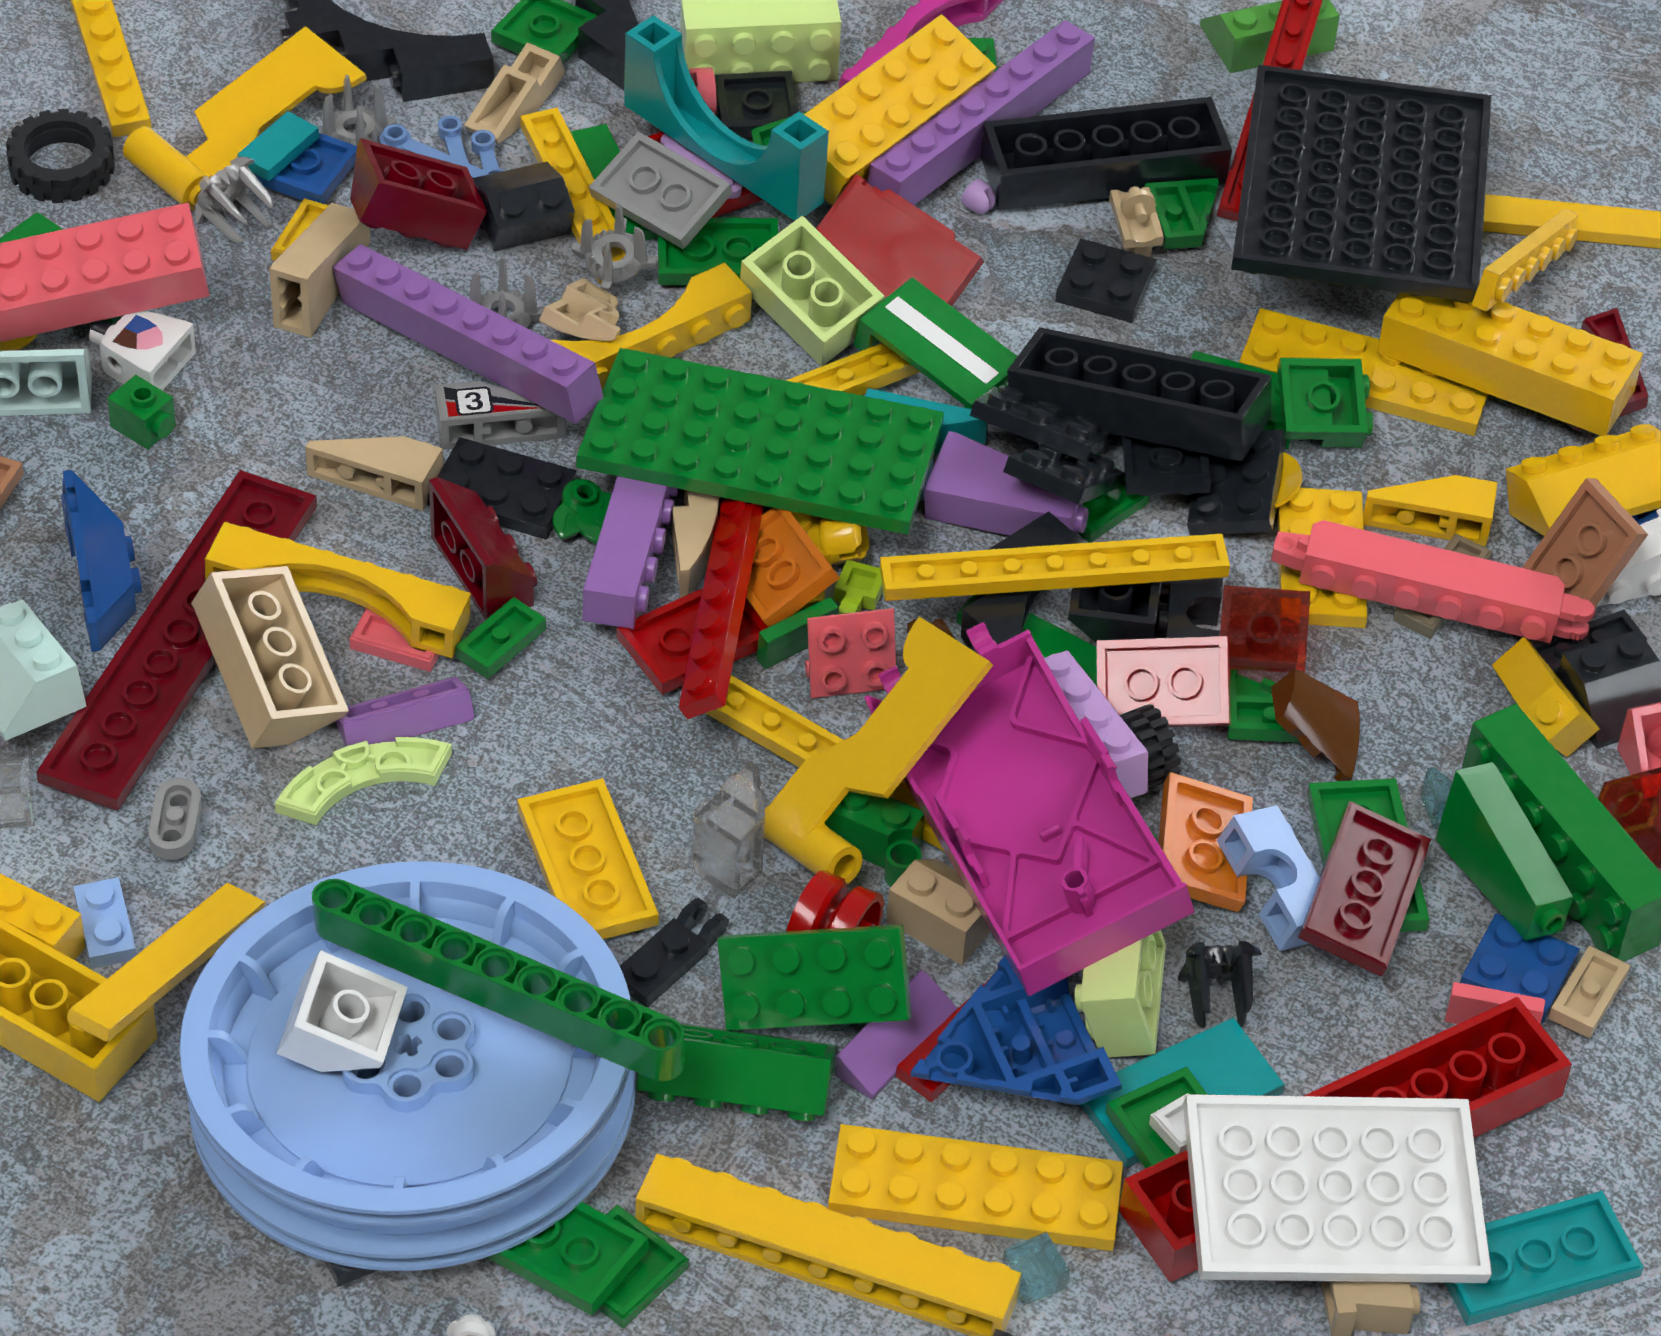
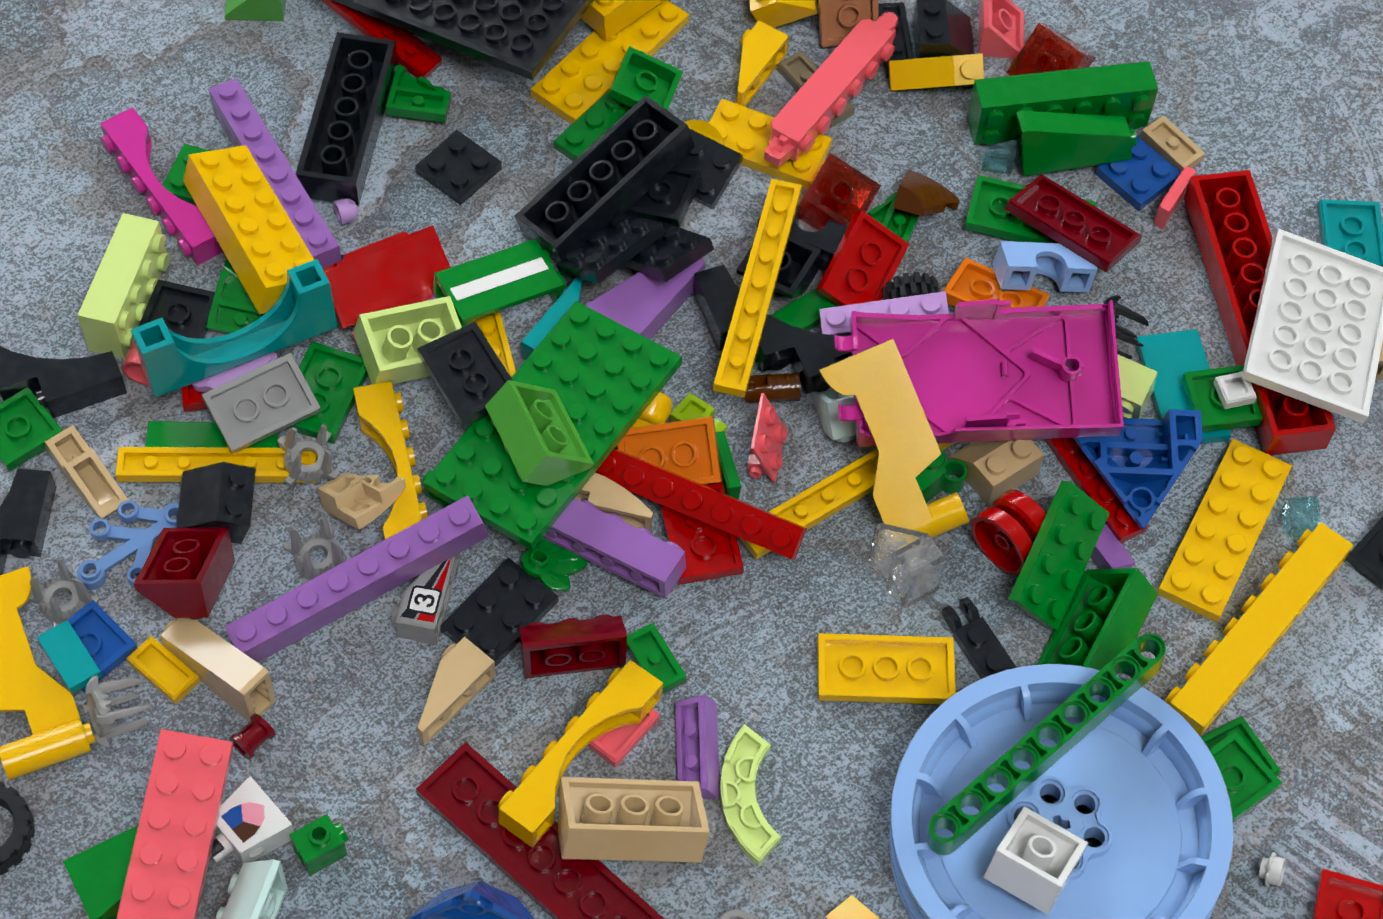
camera: 70 degrees left, 10 degrees up
tan hips [1109,187,1164,257] -> none
none -> dark red bush [229,713,276,760]
none -> black plate [417,322,513,427]
none -> bright green slope [485,380,594,486]

